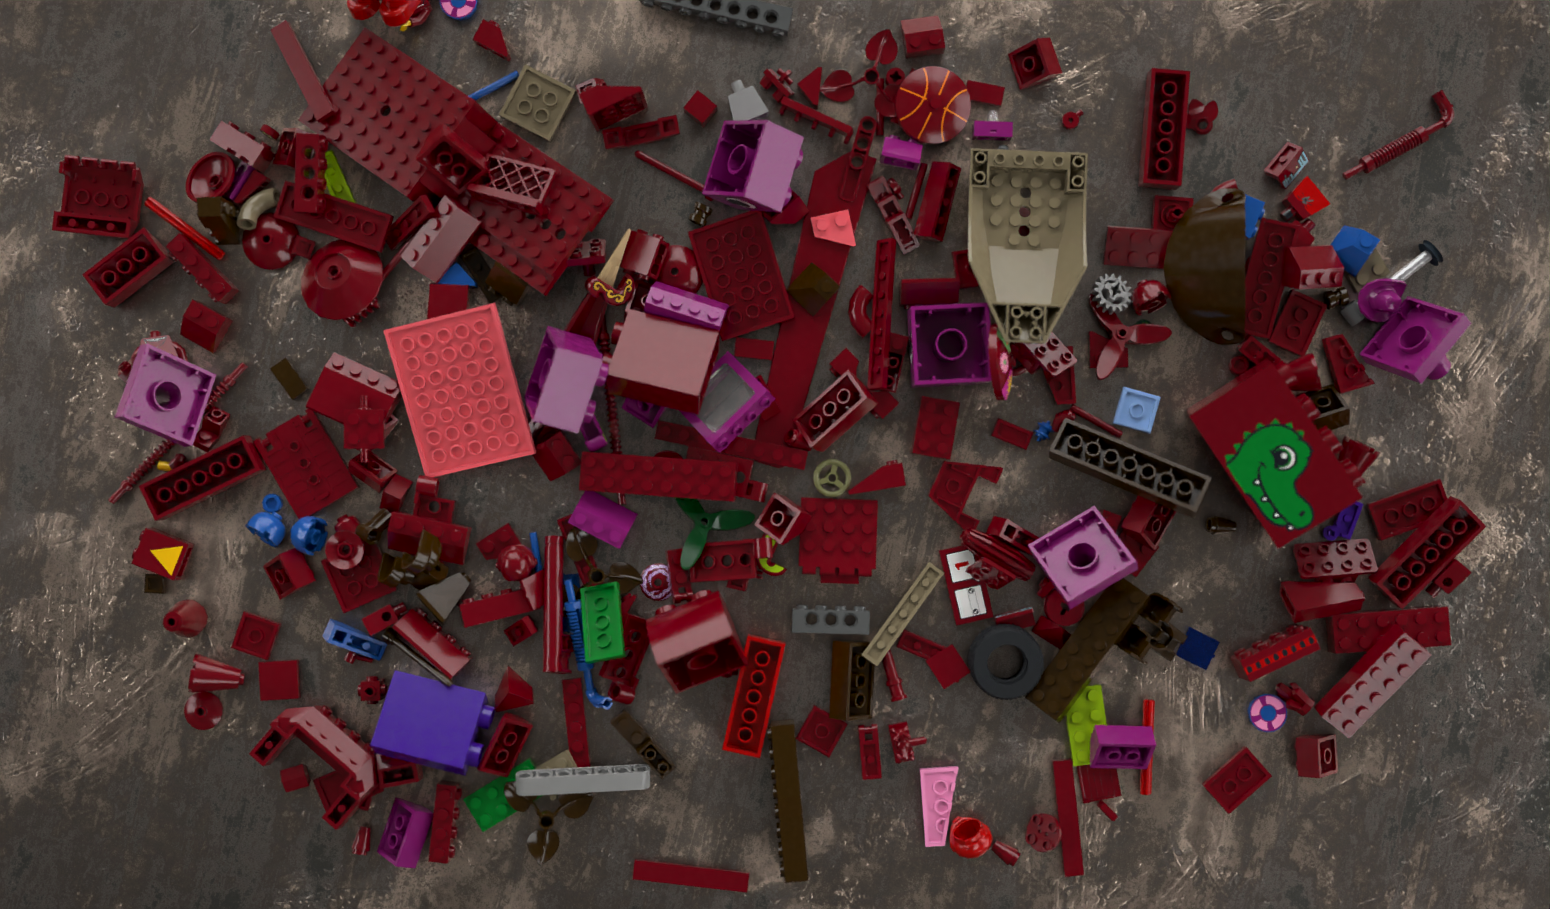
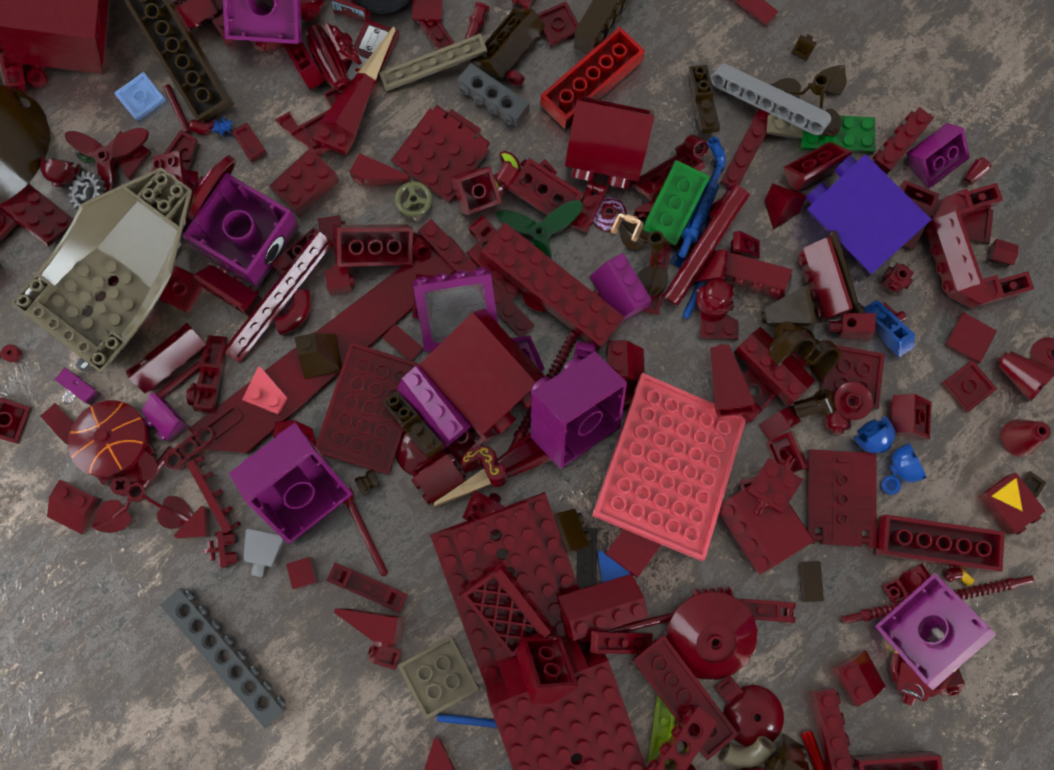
camera: 150 degrees left, 10 degrees down
none -> dark red plate [312,27,395,155]
none -> dark brown slope [382,391,444,459]
none -> dark red tile [506,70,525,87]
none -> light nougat piece [611,214,644,241]
none -> dark red slope [710,344,757,417]
none -> dark red plate [740,599,796,623]
none -> dark brown tile [792,34,817,60]

